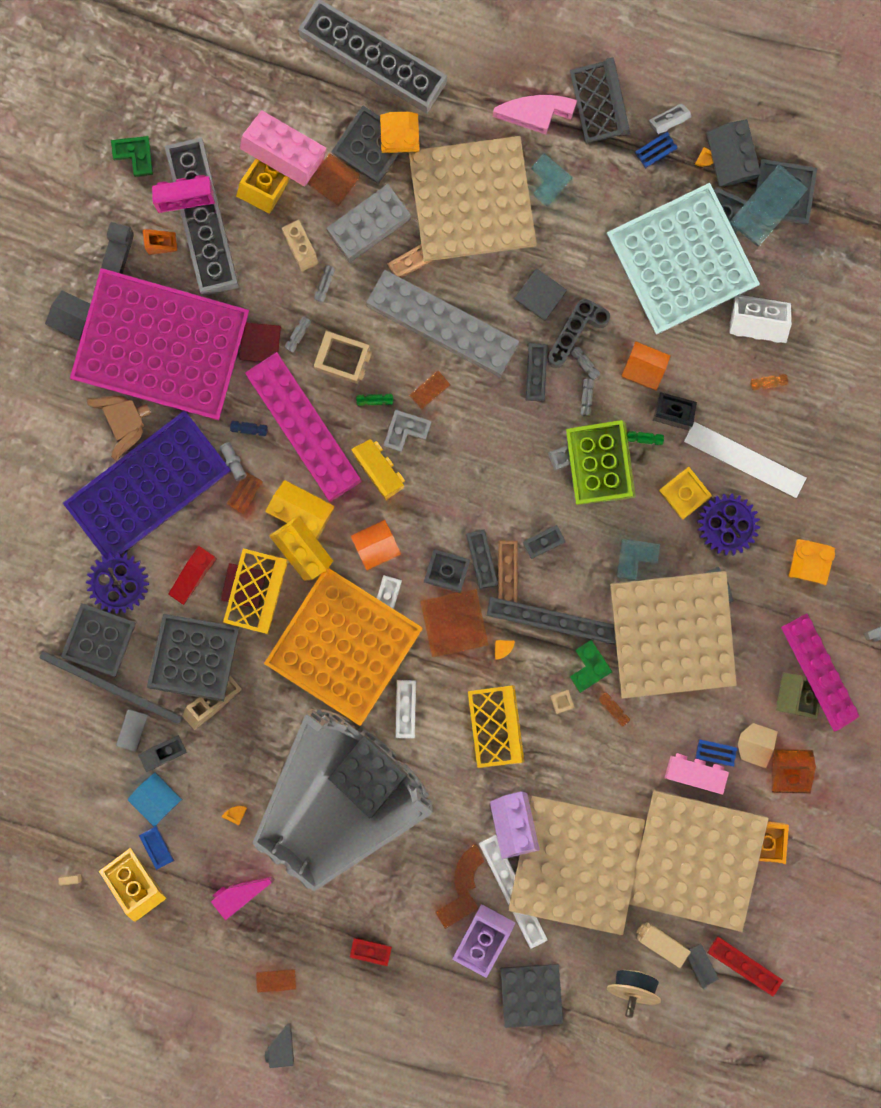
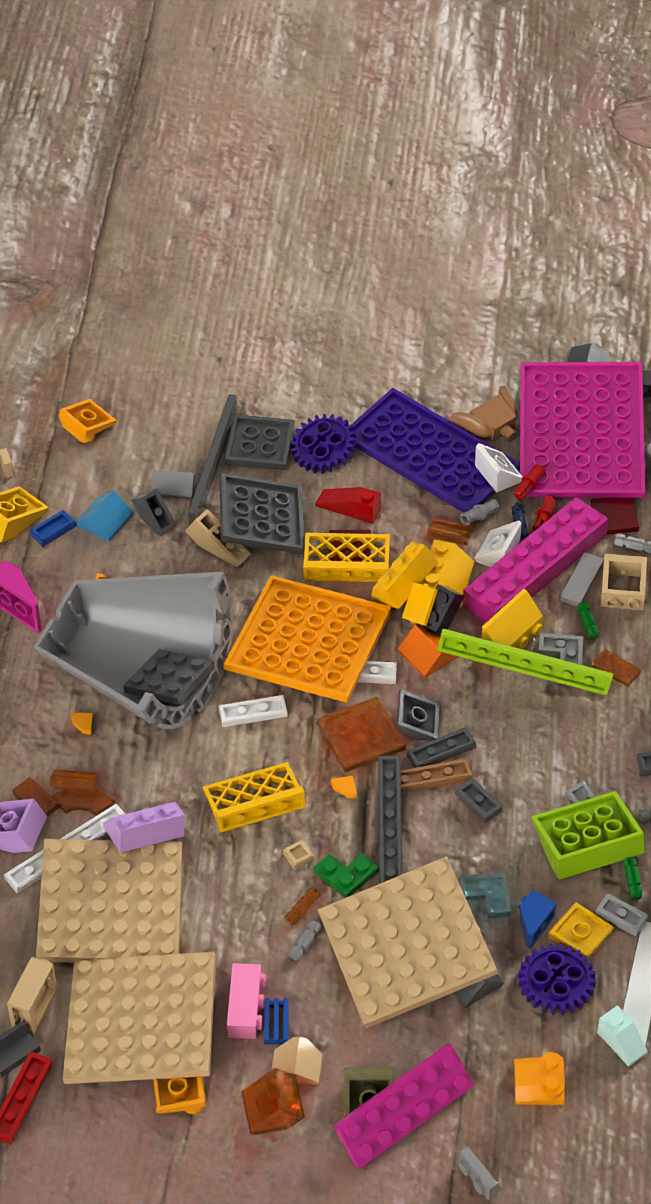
camera: 80 degrees right, 35 degrees down
none -> clear orange tile [50,769,98,789]
none -> light orange slope [59,398,117,443]
none -> light orange tile [71,712,93,735]
none -> light grey axle [289,920,321,961]
none -> yellow piece [402,582,438,626]
none -> black brick [426,584,465,633]
none -> lime plate [437,629,613,696]
none -> white slope [474,521,522,567]
none -> white slope [475,443,522,493]
none -> red axle [513,464,546,500]
none -> blue slope [518,890,557,949]
none -> red axle [532,496,556,531]
none -> light grey tile [560,552,604,607]
none -> light grey plate [595,893,648,936]
none -> light aqua slope [597,1006,648,1066]

